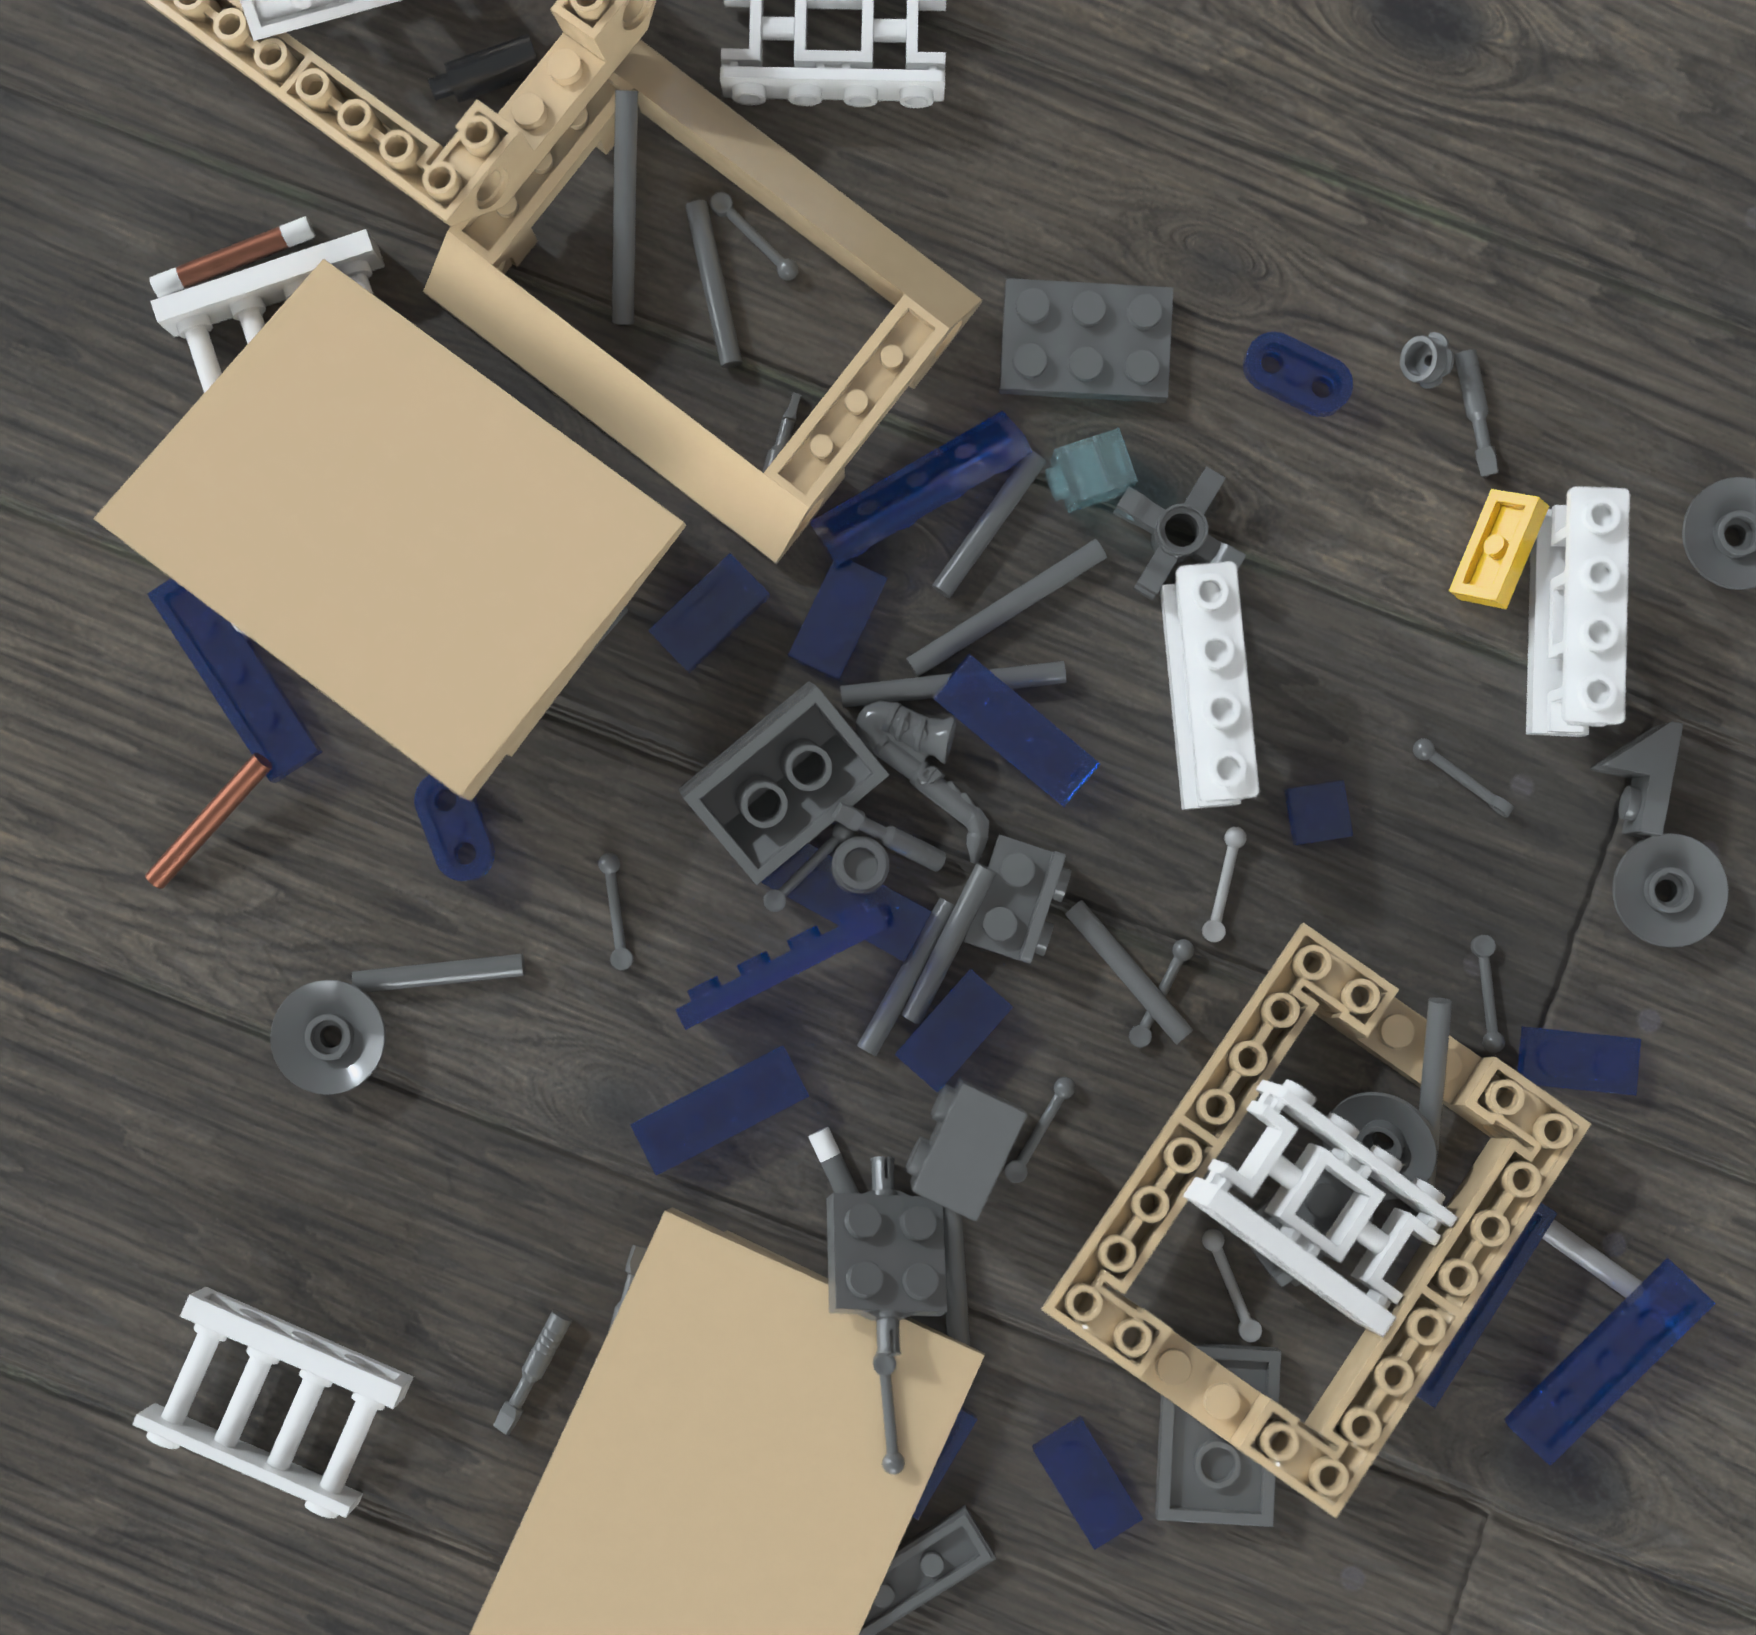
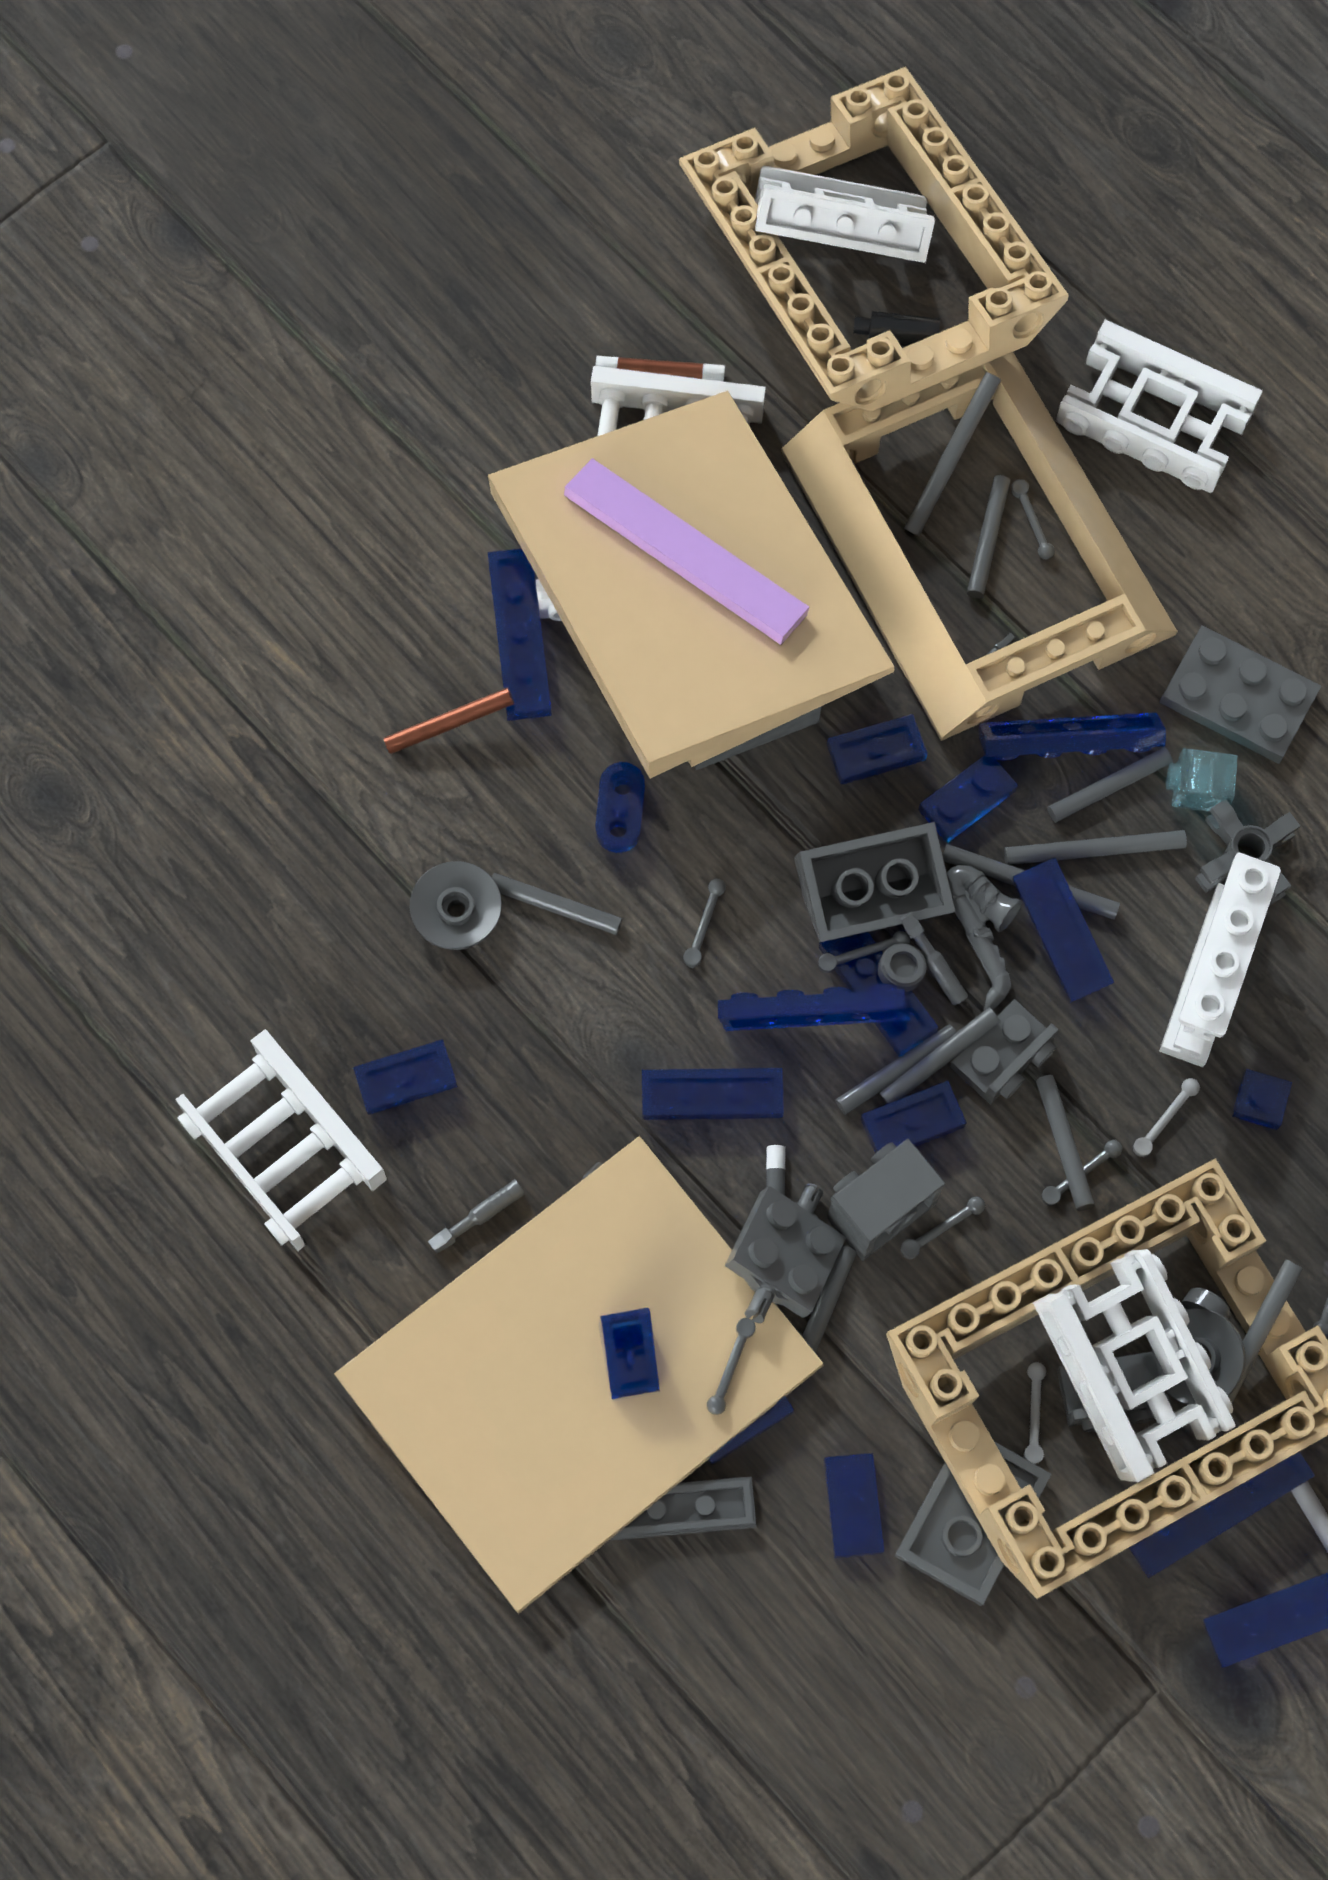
camera: 25 degrees right, 15 degrees down
none -> clear blue plate [353,1039,458,1115]
none -> lavender tile [564,458,809,645]
none -> clear blue slope [598,1307,660,1399]
none -> dark grey tile [1181,1288,1231,1320]

